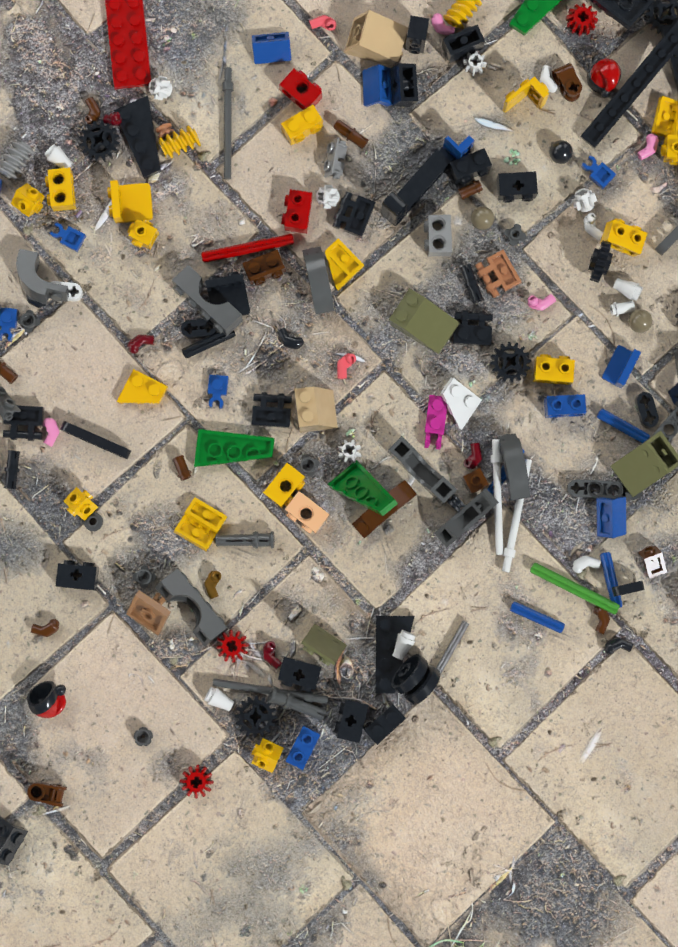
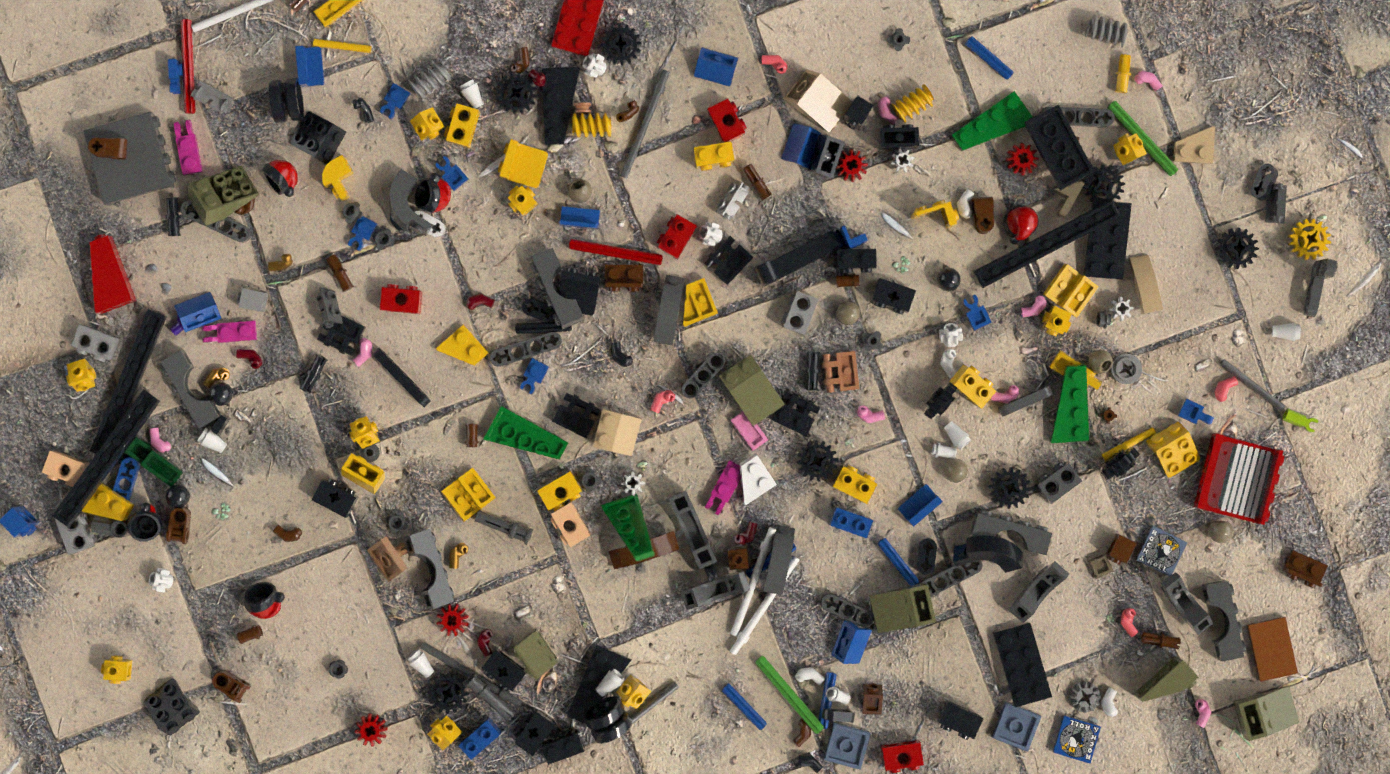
camera: 25 degrees right, 5 degrees up
none -> reddish brown pin [237,625,263,644]
none -> yellow brick [341,453,385,495]
none -> red brick [380,284,422,314]
none -> black piece [414,173,451,213]
none -> dark grey beam [490,332,562,367]
none -> blue panel [559,206,600,230]
none -> dark tan piece [568,179,592,203]
none -> black gear [600,24,642,66]
none -> reddish brown arm [616,100,639,122]
none -> yellow brick [616,675,651,709]
none -> dark grey beam [682,353,725,399]
none -> bright pink tile [731,411,768,451]
none -> sand blue tile [824,722,871,770]
none -> white pin [826,687,850,705]
none -> red gear [836,149,868,182]
none -> bright pink arm [991,385,1019,404]
none -> dark tan slope [1053,182,1085,218]

